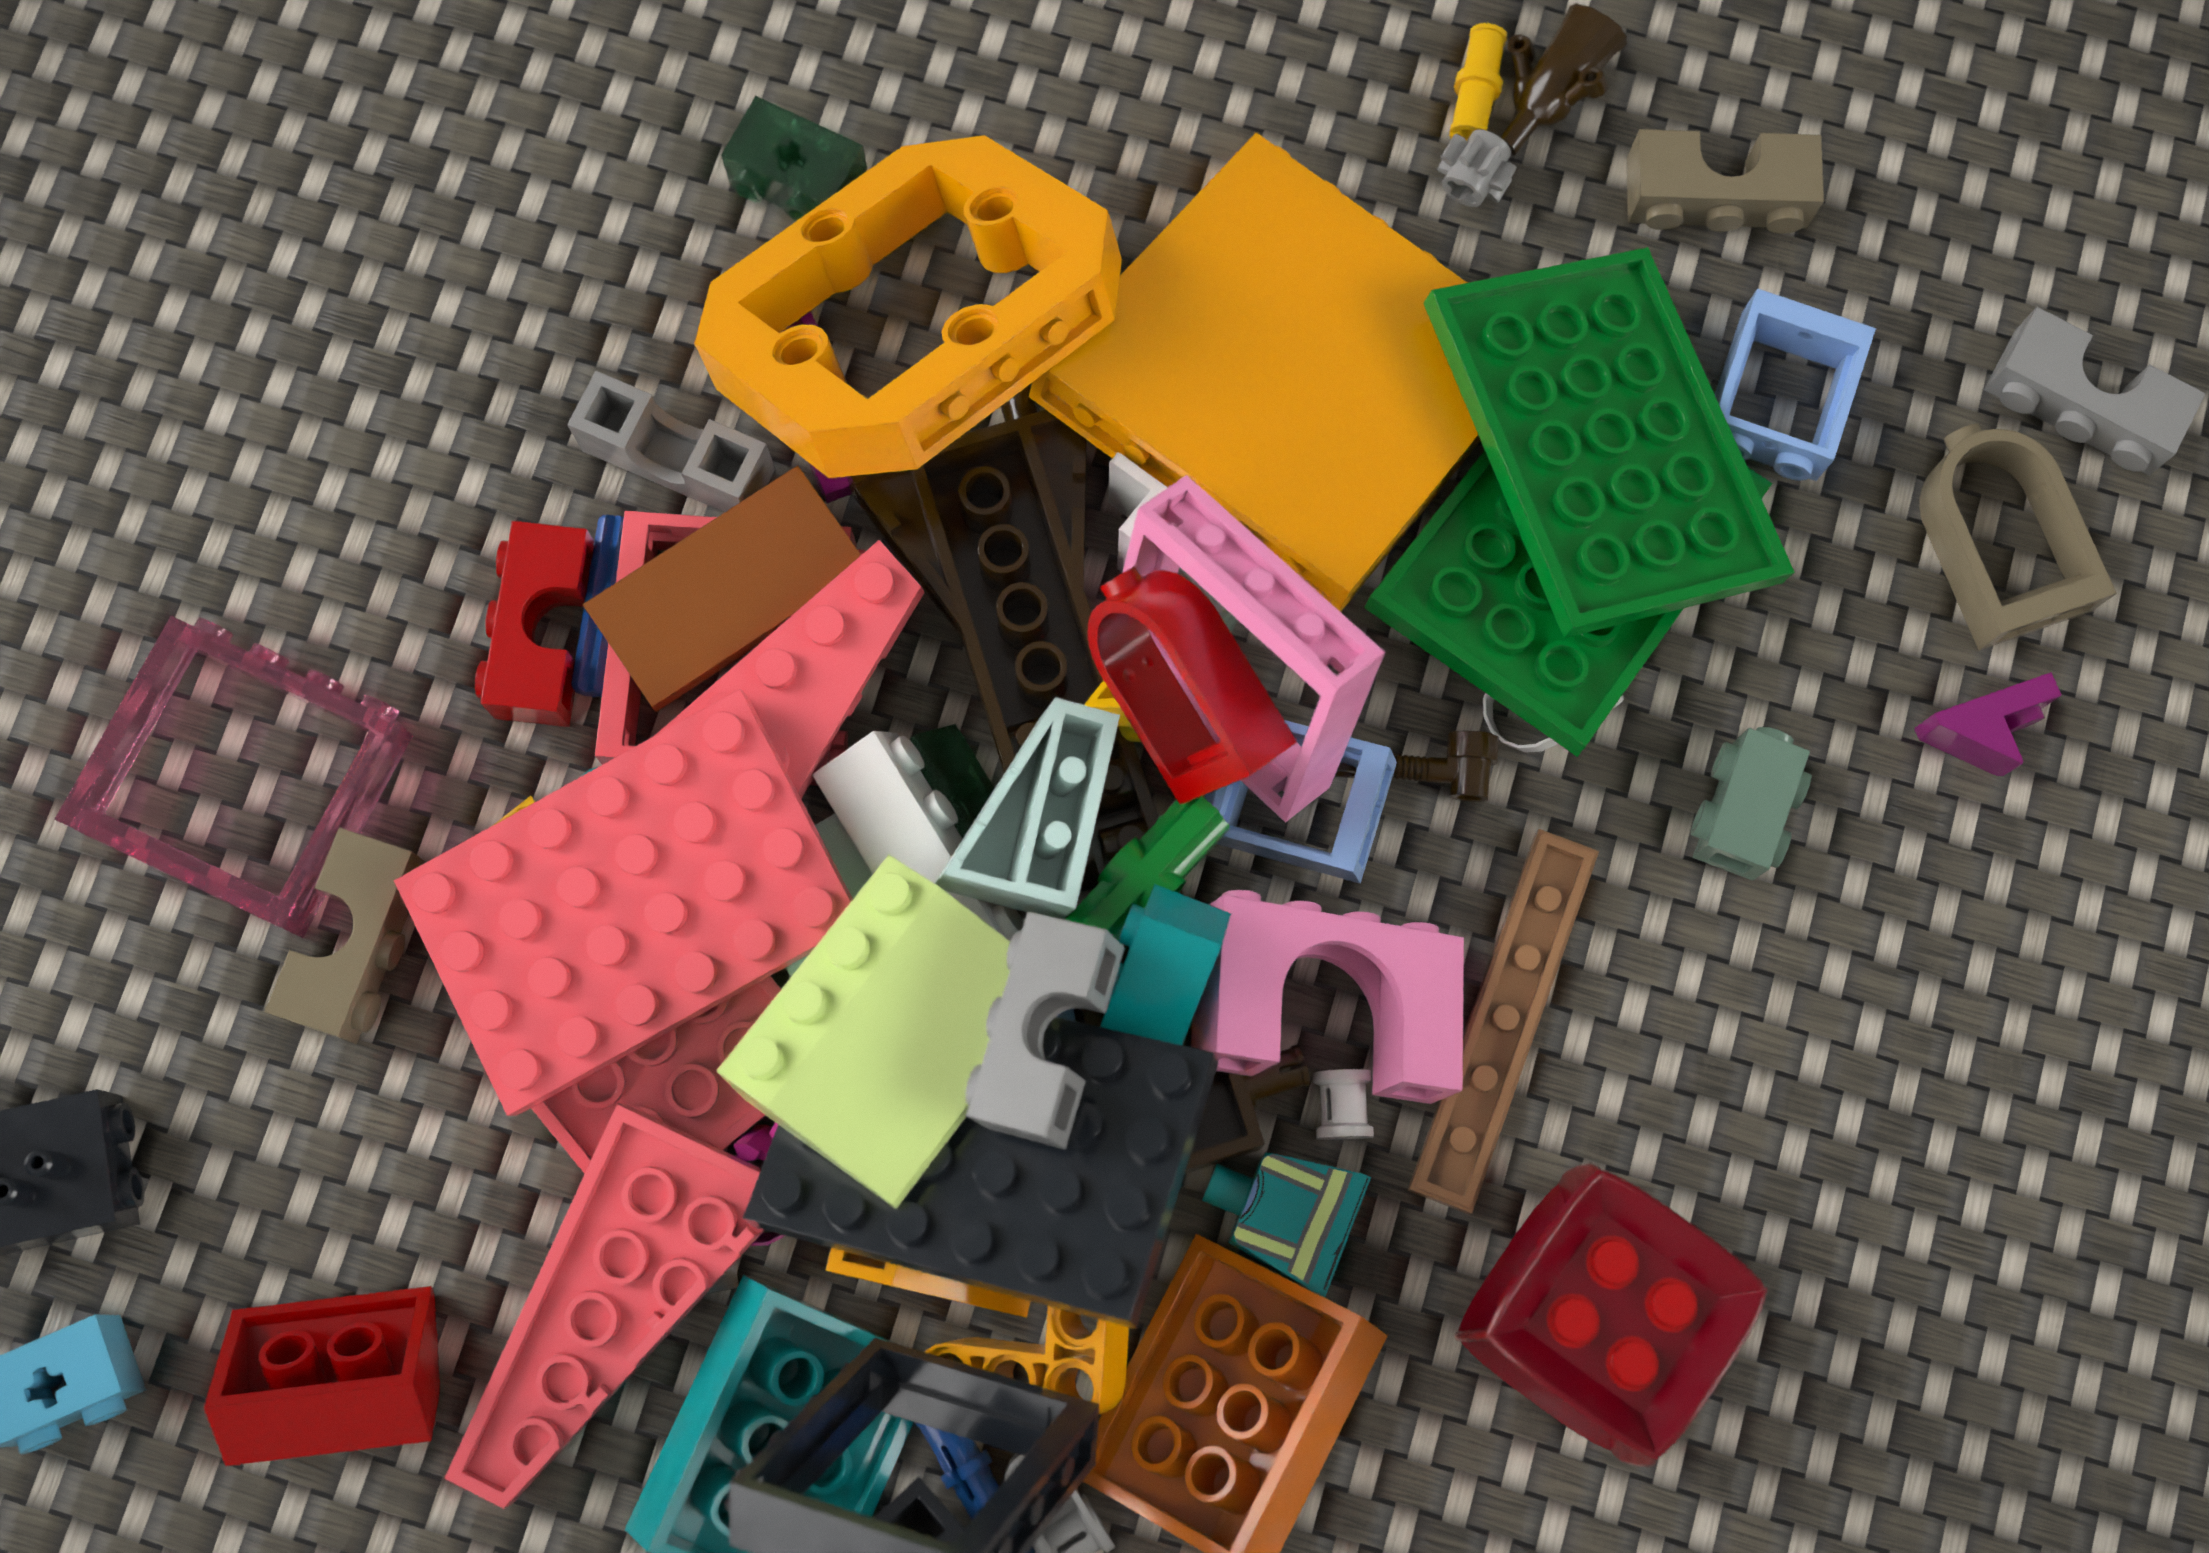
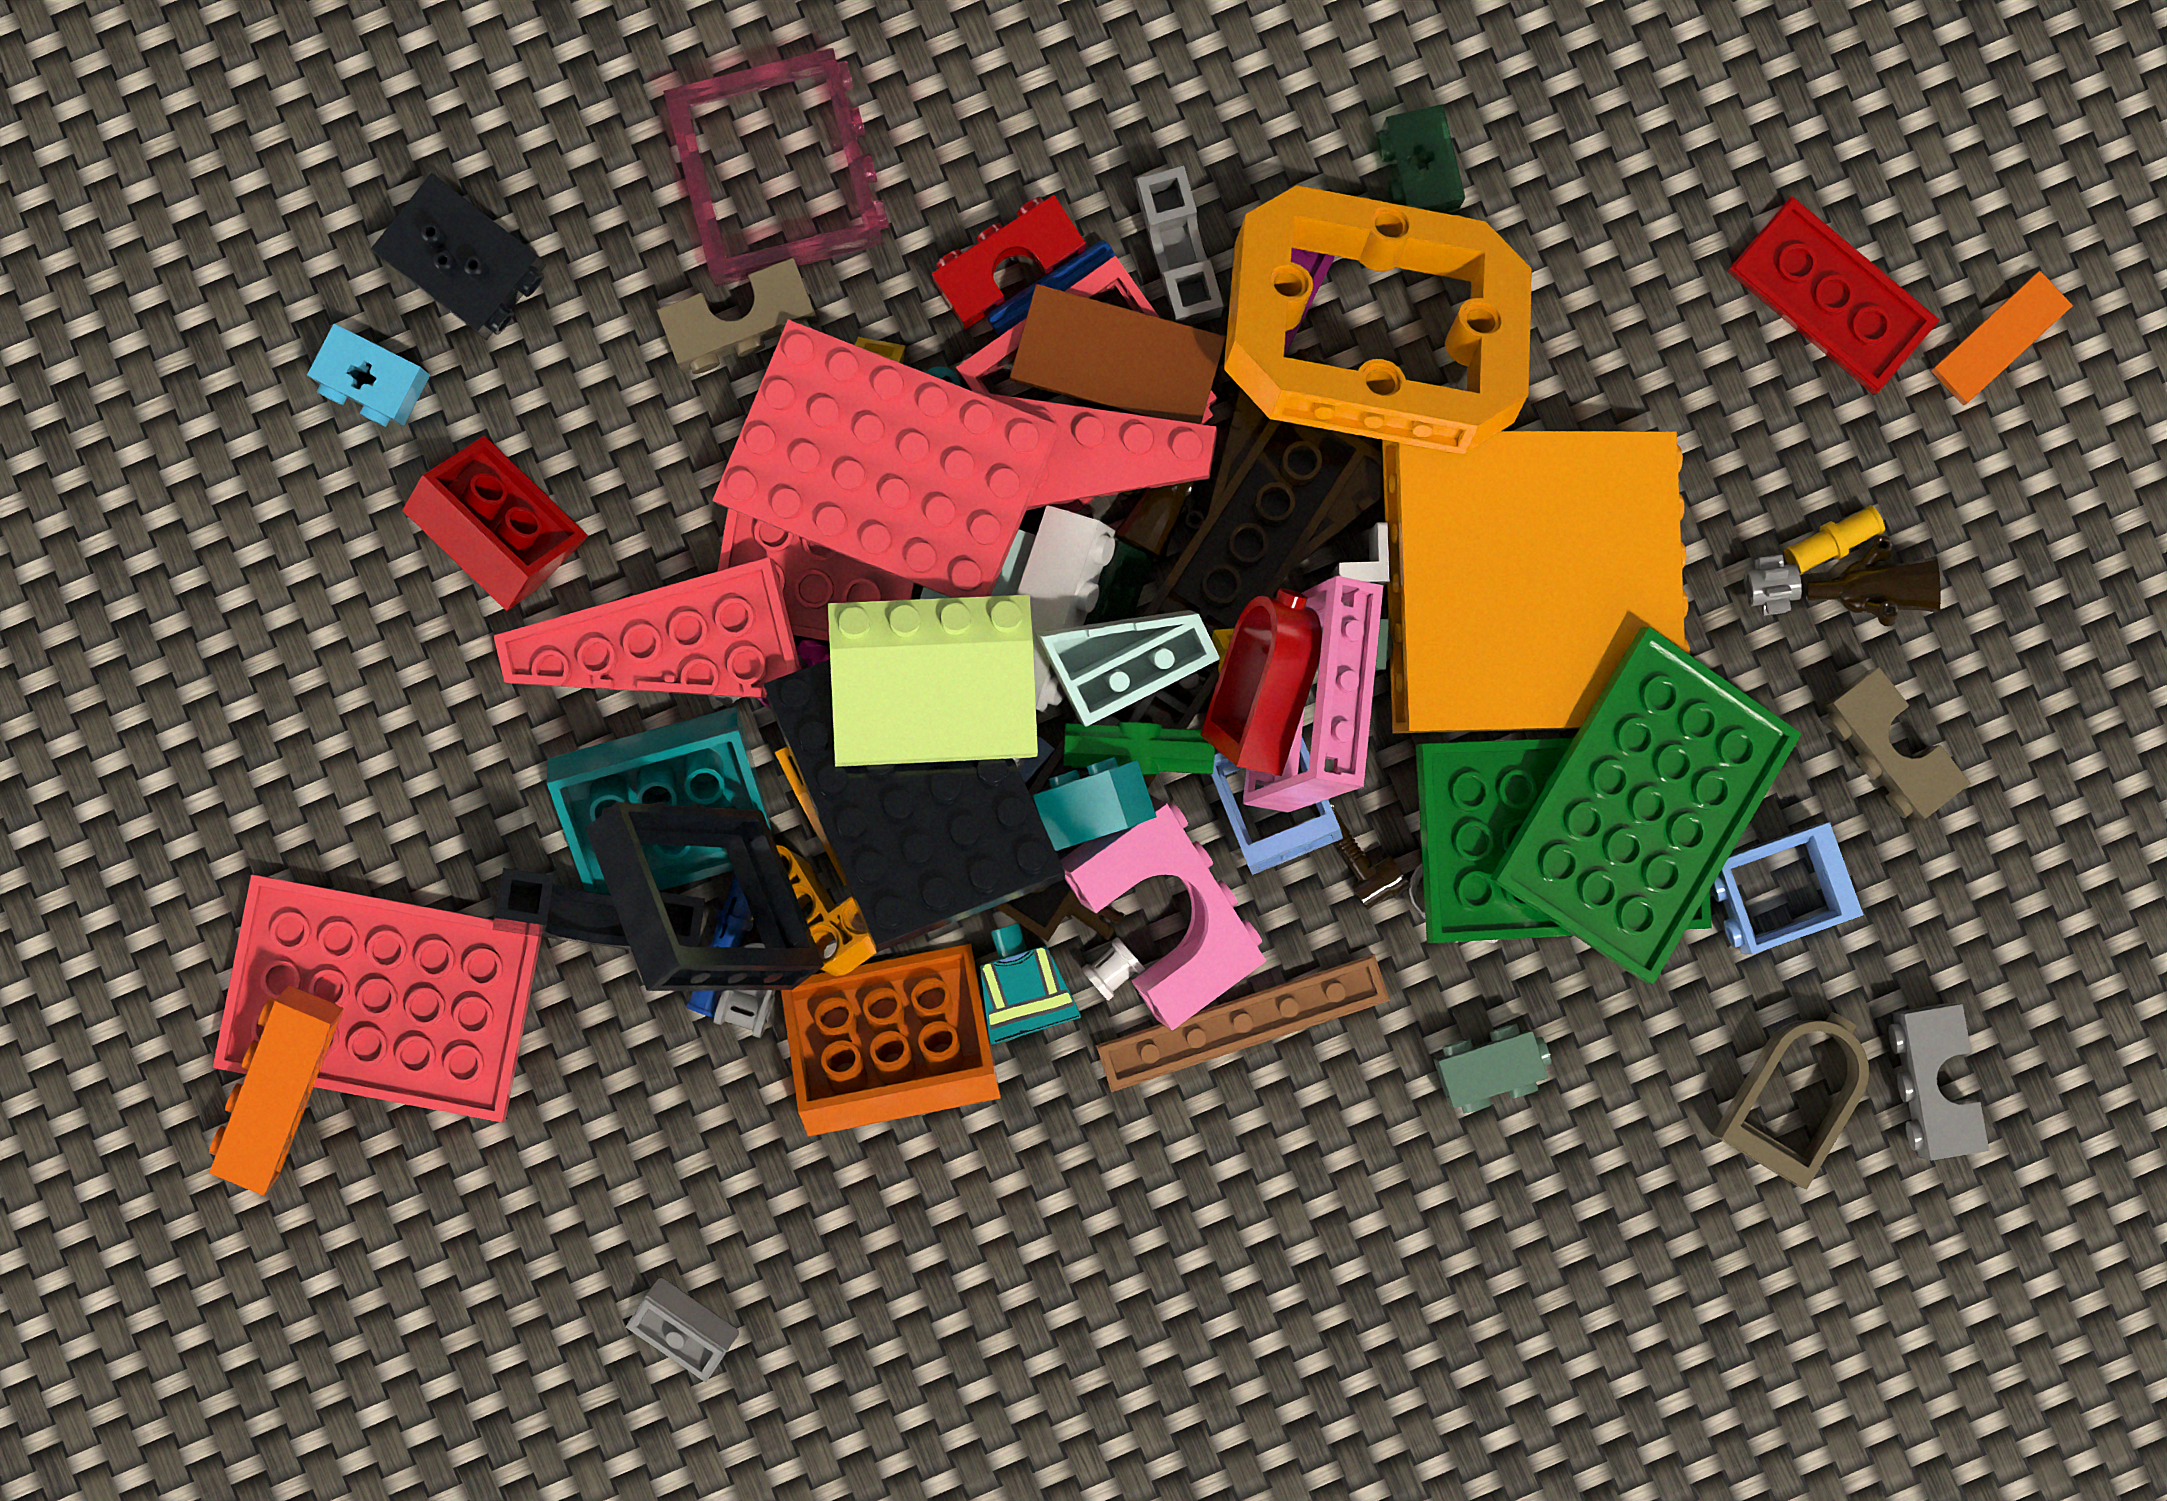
camera: 50 degrees right, 10 degrees up
light grey arch [966,912,1124,1149] -> none
dark red piece [1454,1163,1768,1467] -> none
magenta slope [1914,672,2062,776] -> none
none -> dark brown piece [1114,480,1205,561]

